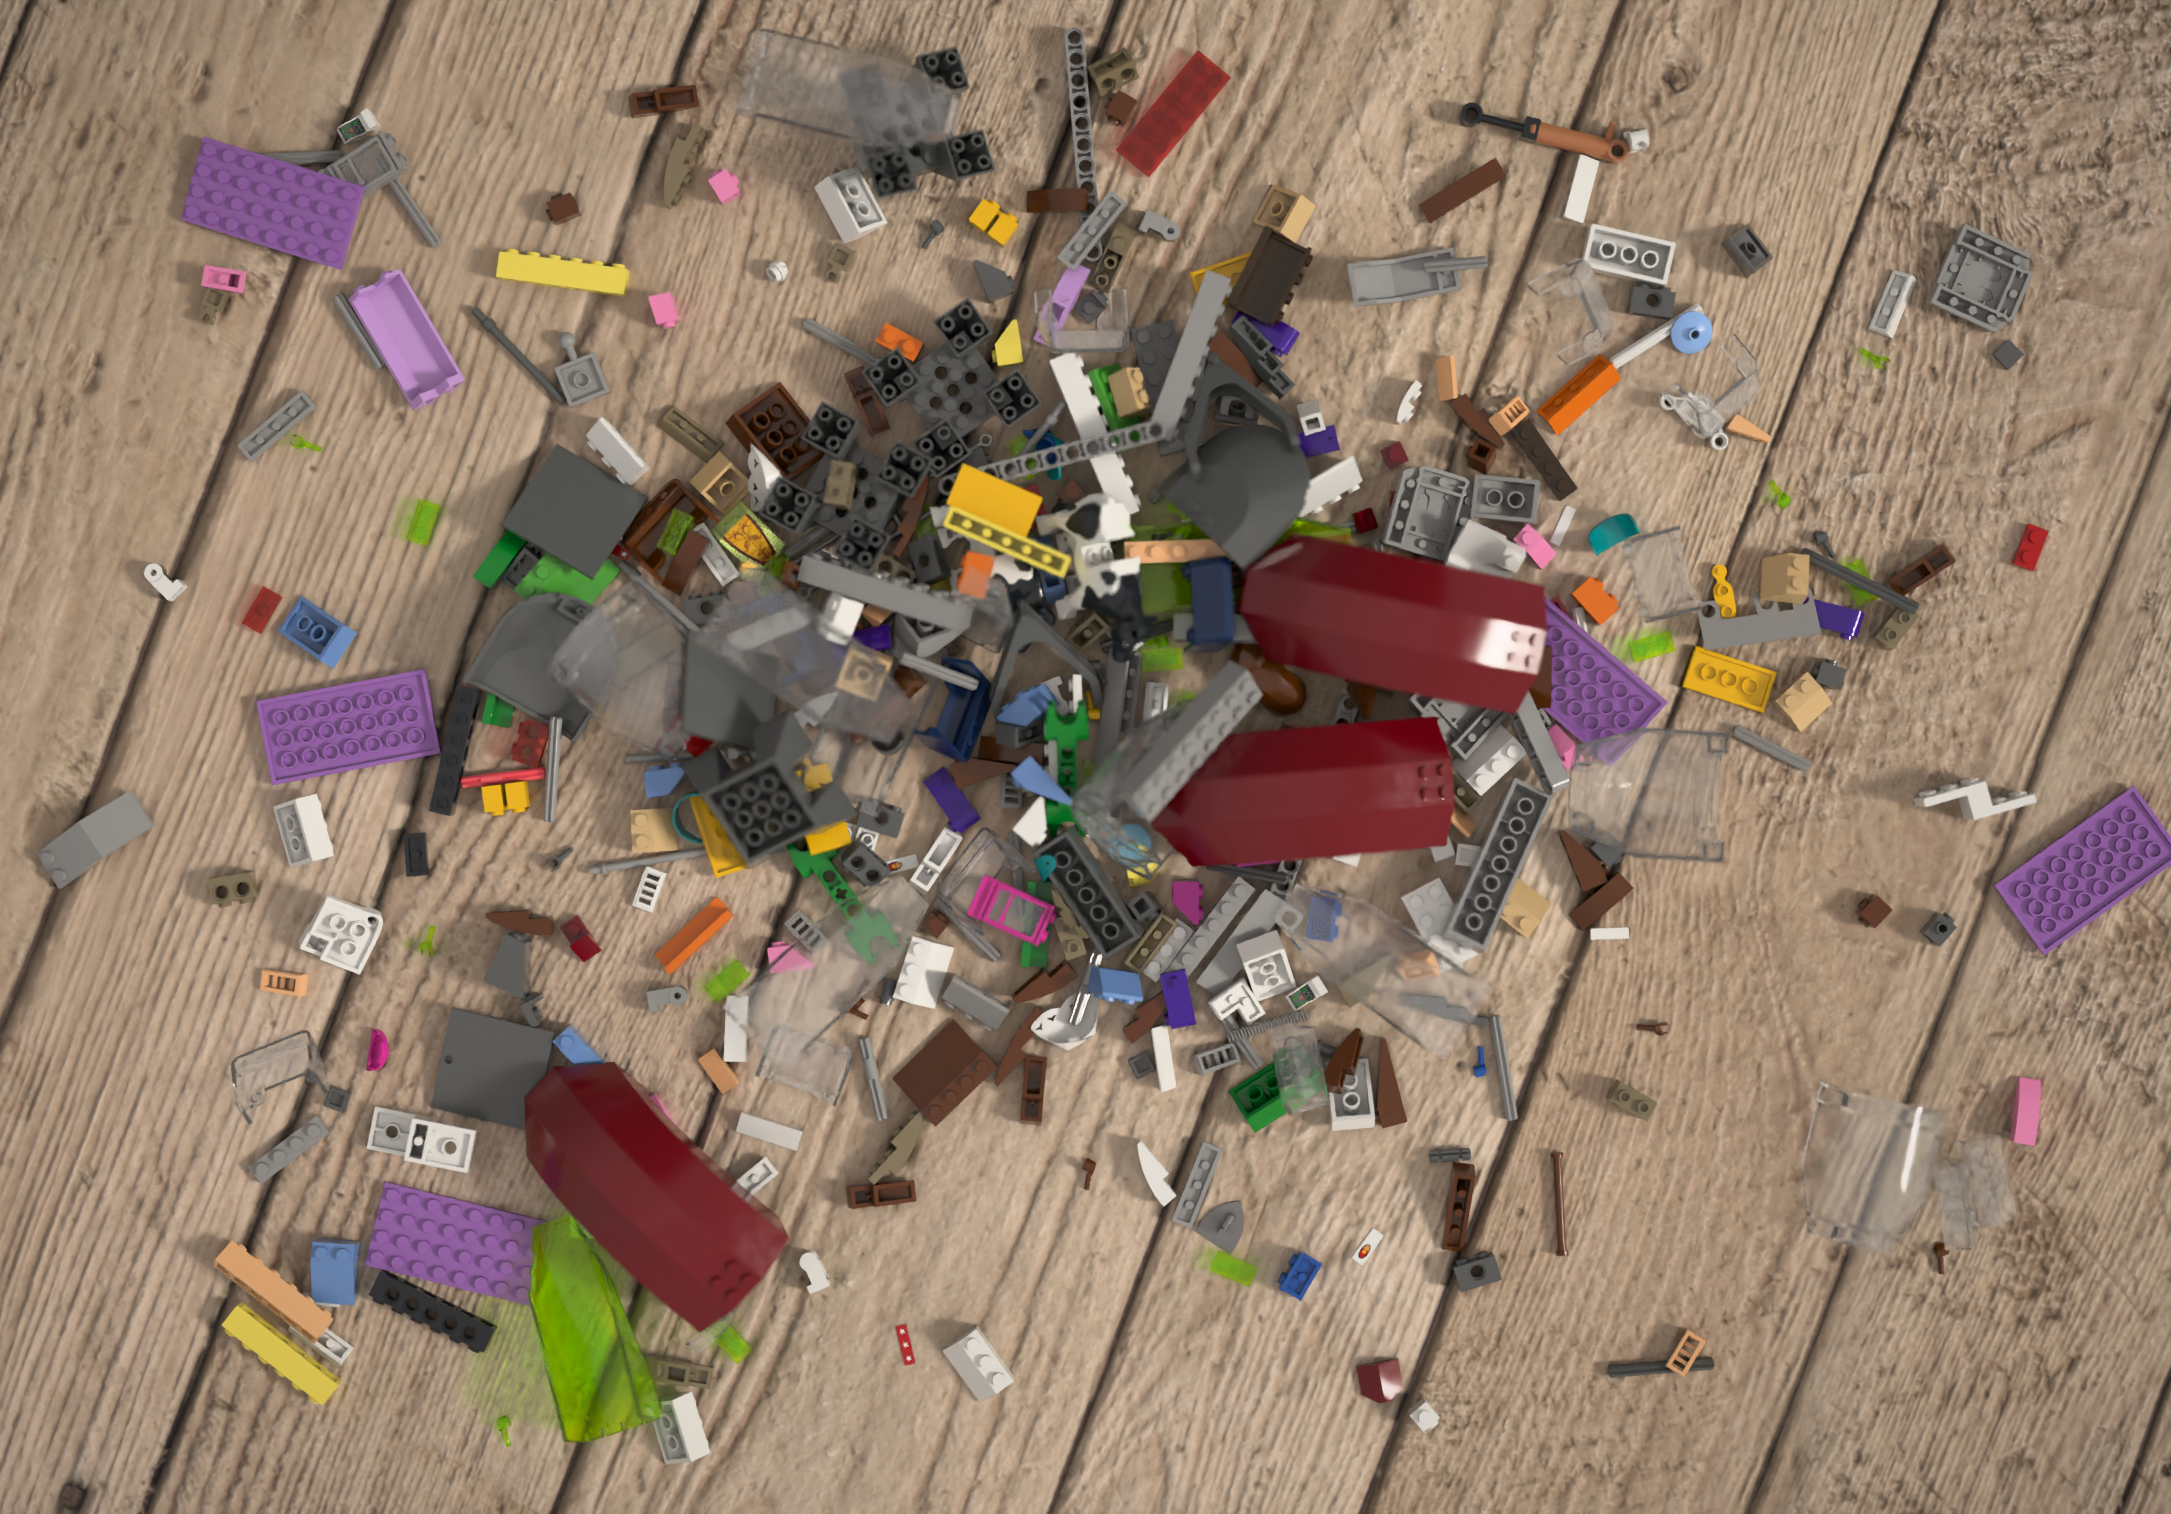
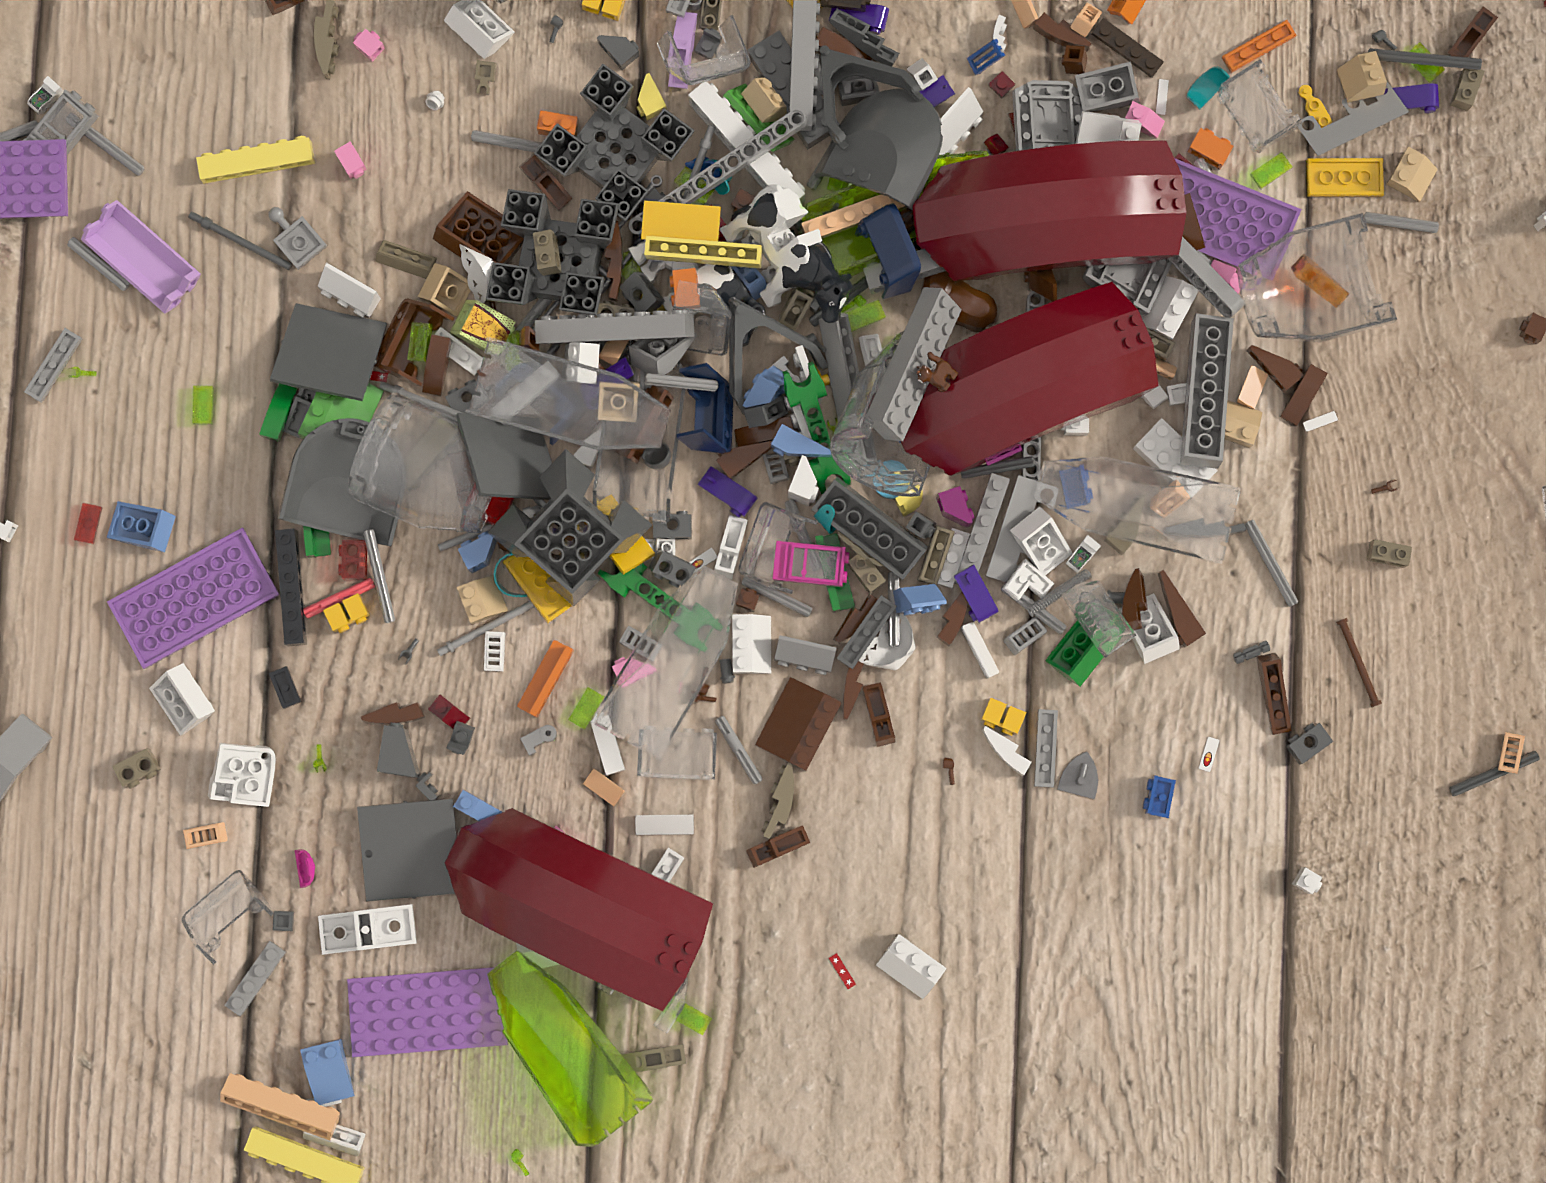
camera: 25 degrees left, 5 degrees down
black brick [368,1270,498,1353] -> none
reddish brown brick [546,193,581,225] -> none
white slope [647,1392,710,1464] -> none
white leg [799,1250,831,1294] -> none
dark grey tile [1128,1050,1156,1079] -> none
clear neon green plate [1210,1250,1258,1287] -> none
dark red slope [1356,1358,1403,1403] -> none
blue hand [1473,1047,1486,1078] -> none
dark grey brick [1588,833,1624,867] -> none
clear neon green hand [1769,480,1791,509] -> none
dark grey brick [1811,659,1847,690] -> none
none -> dark grey bracket [447,721,475,755]
none -> dark grey plate [837,595,897,669]
none -> reddish brown animal [917,352,958,392]
none -> blue tile [967,39,1005,75]
none -> yellow piece [981,698,1027,736]
none -> orange tile [1222,20,1297,73]
none -> light nougat slope [1237,365,1268,409]
none -> clear orange slope [1291,253,1349,308]

